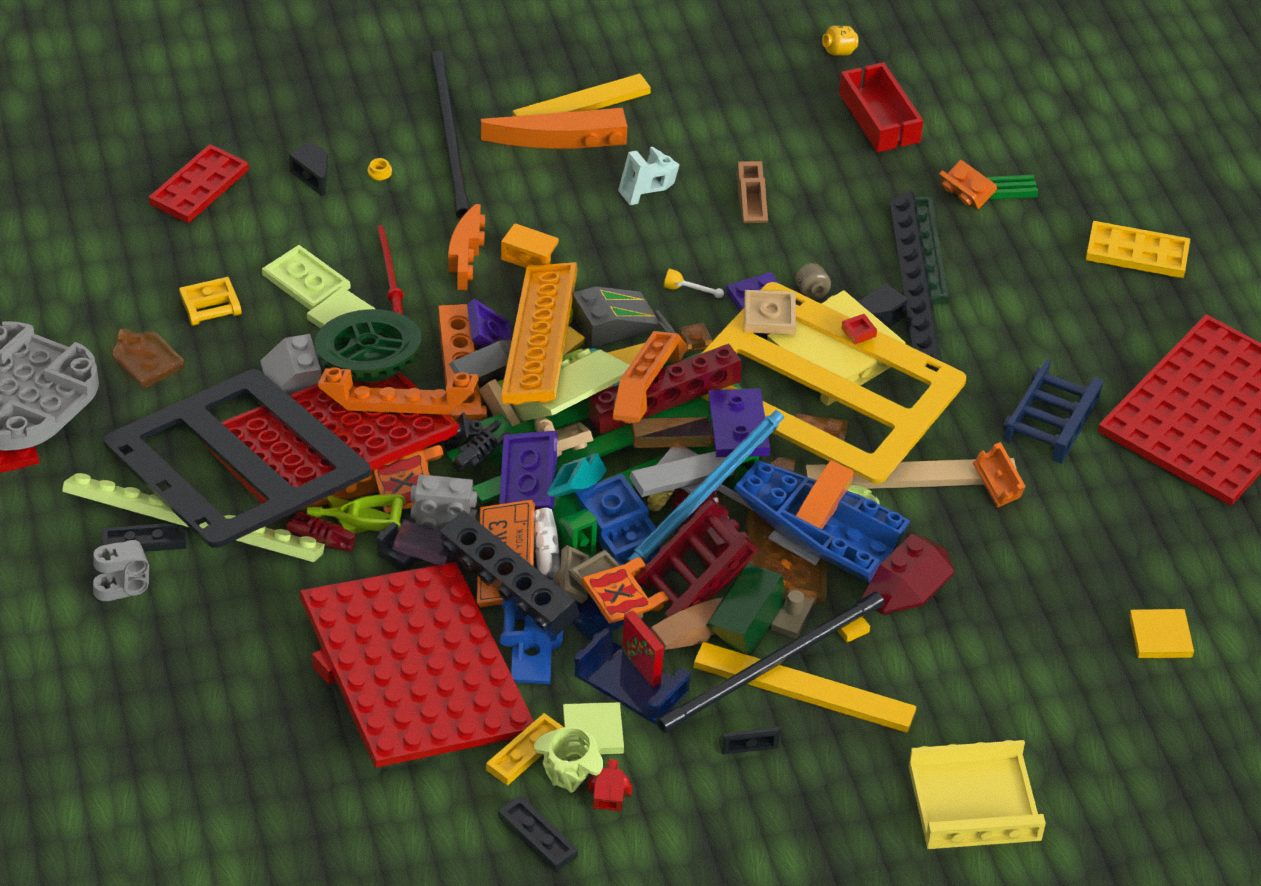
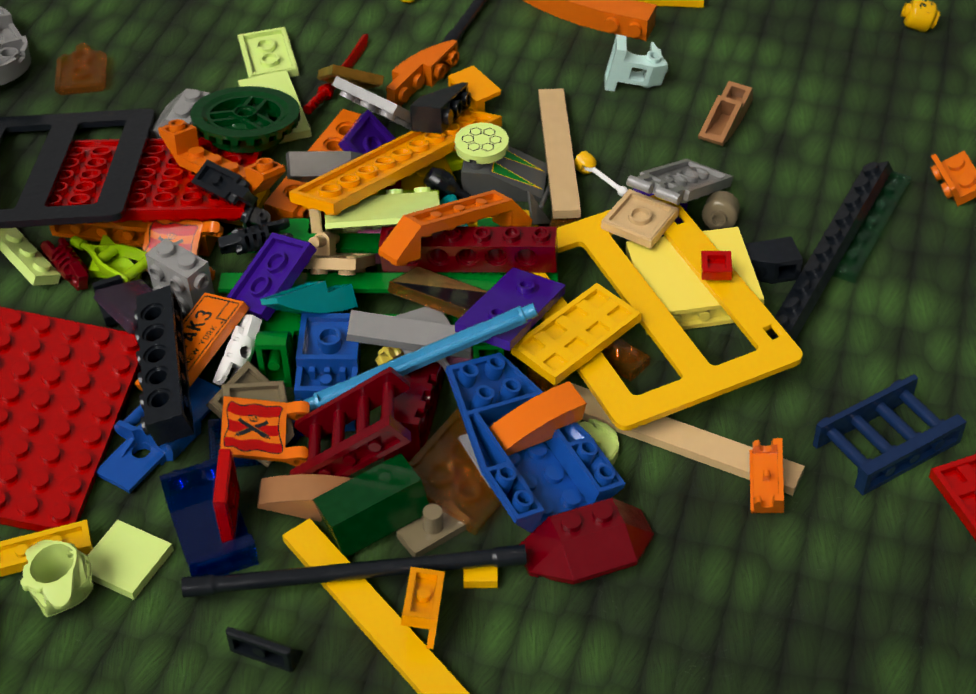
camera: 35 degrees right, 0 degrees up
yellow plate [179,277,241,326] -> none
red piece [587,759,632,812] -> none
red piece [839,62,924,152] -> none
none -> black hinge [191,160,258,207]
none -> pearl gold tile [317,64,384,90]
none -> light grey plate [332,76,412,131]
none -> light orange panel [401,566,445,649]
none -> black slope [410,82,471,134]
none -> black piece [423,167,471,200]
none -> yellowish green tile [455,122,509,165]
none -> yellow plate [511,283,641,386]
none -> tan tile [538,88,581,219]
none -> light grey hinge [626,159,734,205]

